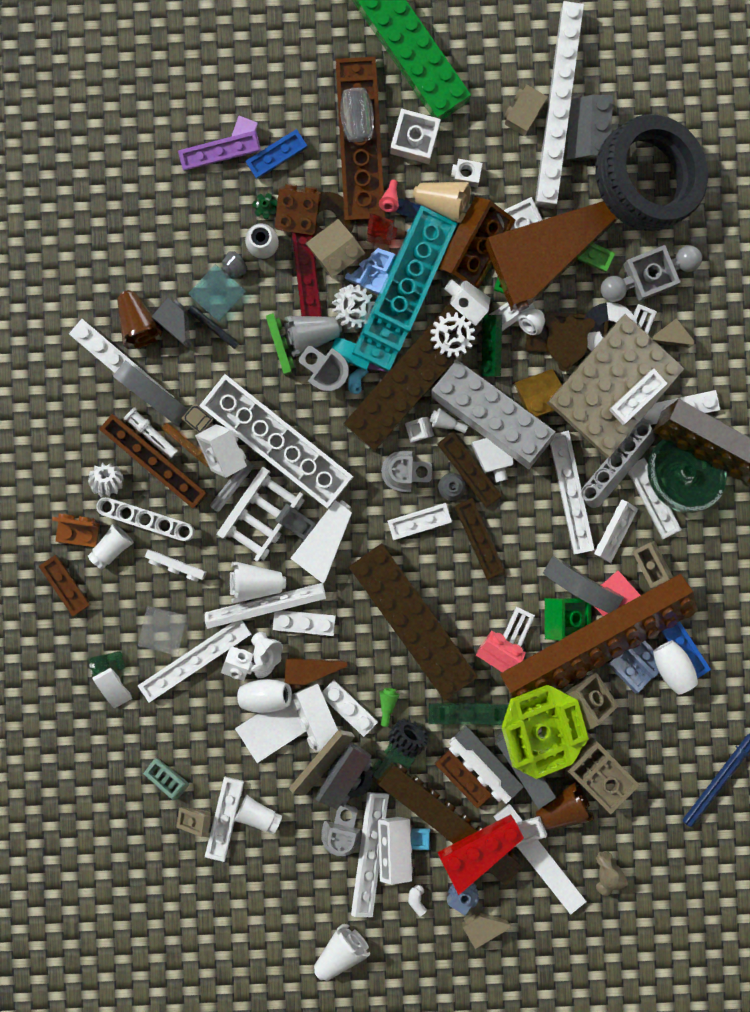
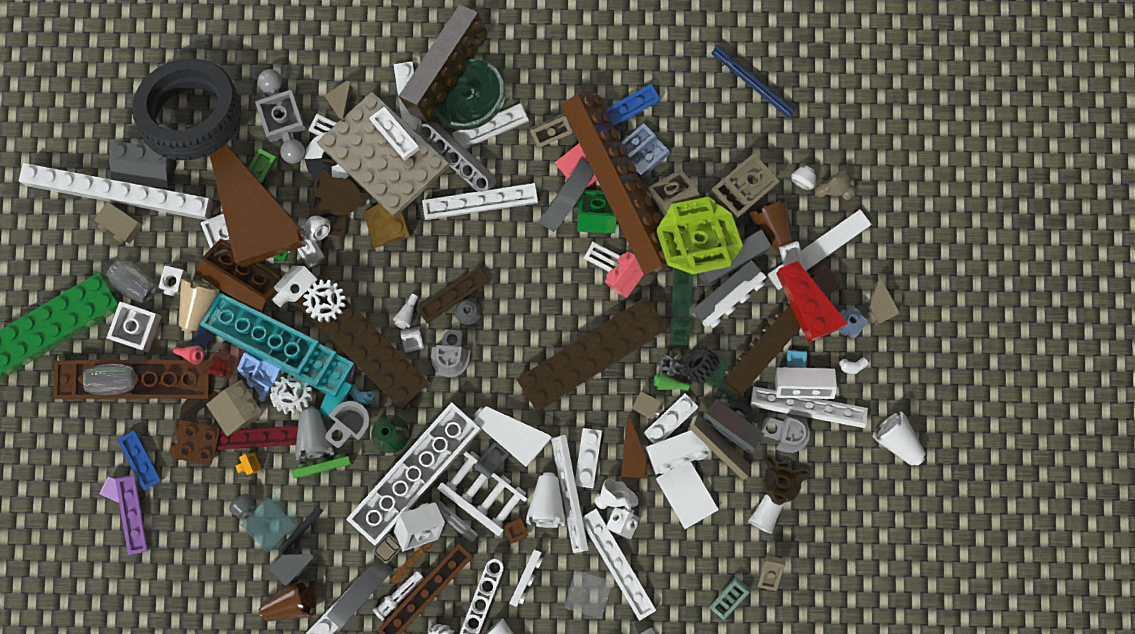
camera: 85 degrees left, 5 degrees down
white tile [205,776,244,862] -> none
white piece [237,679,292,713] -> none
white piece [245,224,279,259] -> none
dark green plant [252,193,277,219] -> none
white plate [388,503,452,540] -> none
light grey brick [432,360,555,469] -> none
reddish brown plate [435,750,492,809] -> none
dark brown tile [454,498,506,580] -> none
white torso [471,438,513,482] -> none
dark green plate [481,315,502,376] -> none
white plate [594,500,638,563] -> none
white piece [653,640,698,695] -> none
none -> clear piece [106,260,156,304]
none -> light orange tile [235,452,262,475]
none -> dark green cone [371,415,410,453]
none -> reddish brown plate [503,518,529,544]
none -> dark tan brick [631,392,662,420]
none -> dark grey gear [660,351,684,376]
none -> dark brown tile [762,455,810,505]
none -> white cone [791,166,816,190]

